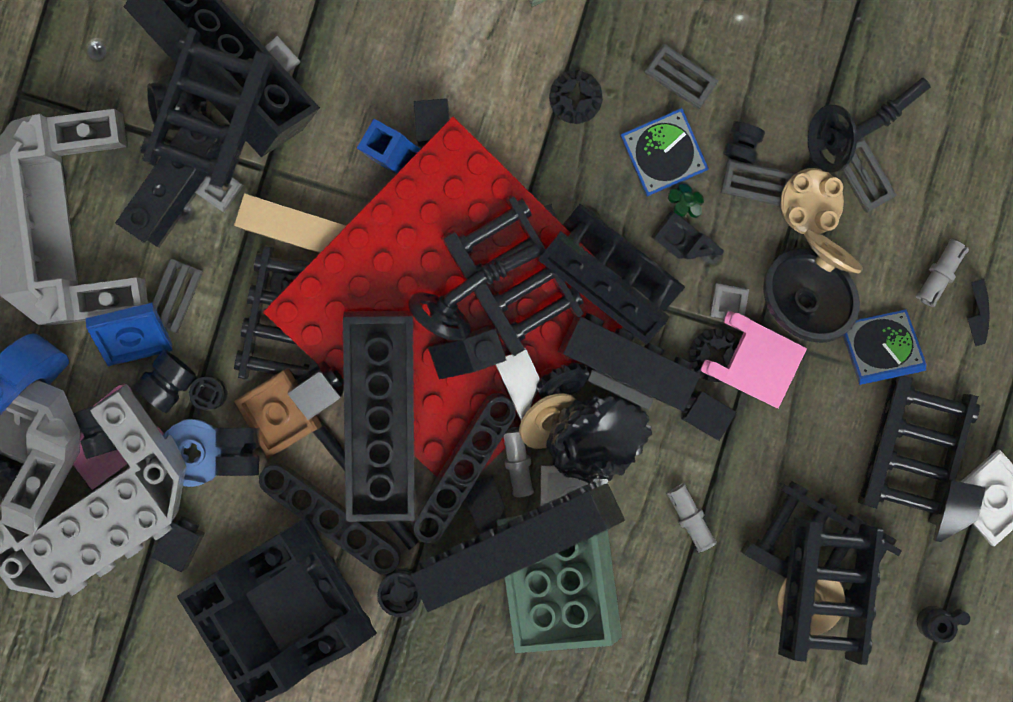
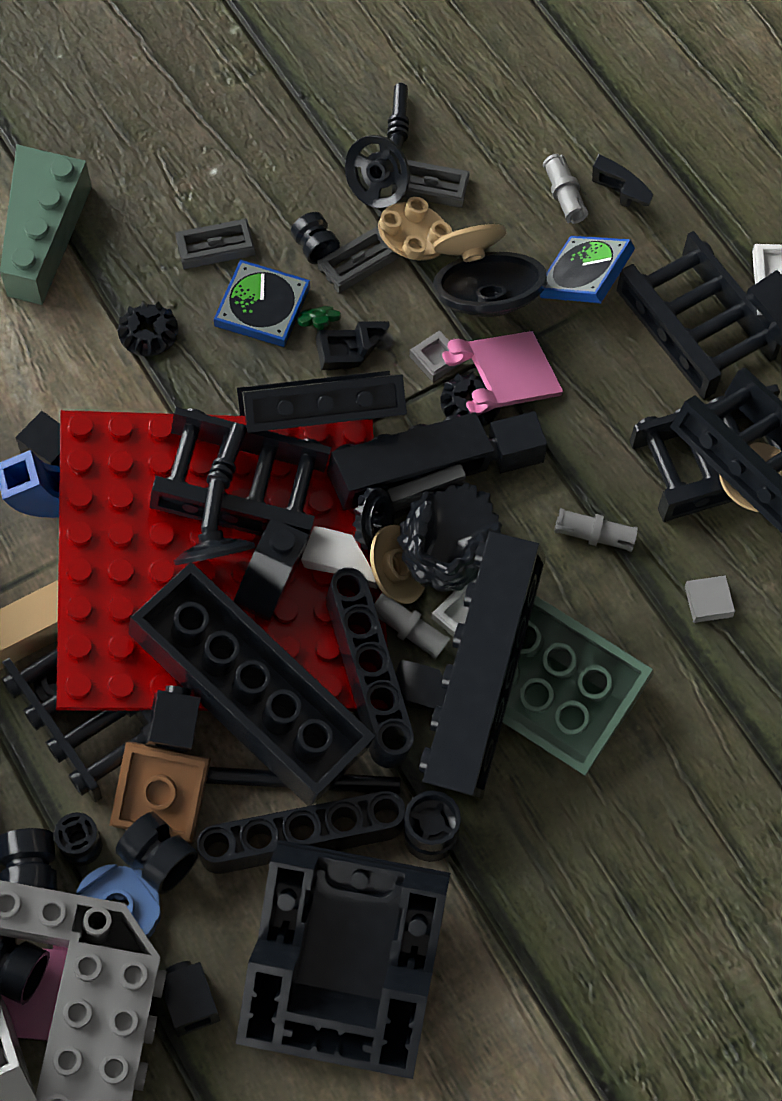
camera: 50 degrees left, 25 degrees down
none -> light grey tile [685,575,735,623]

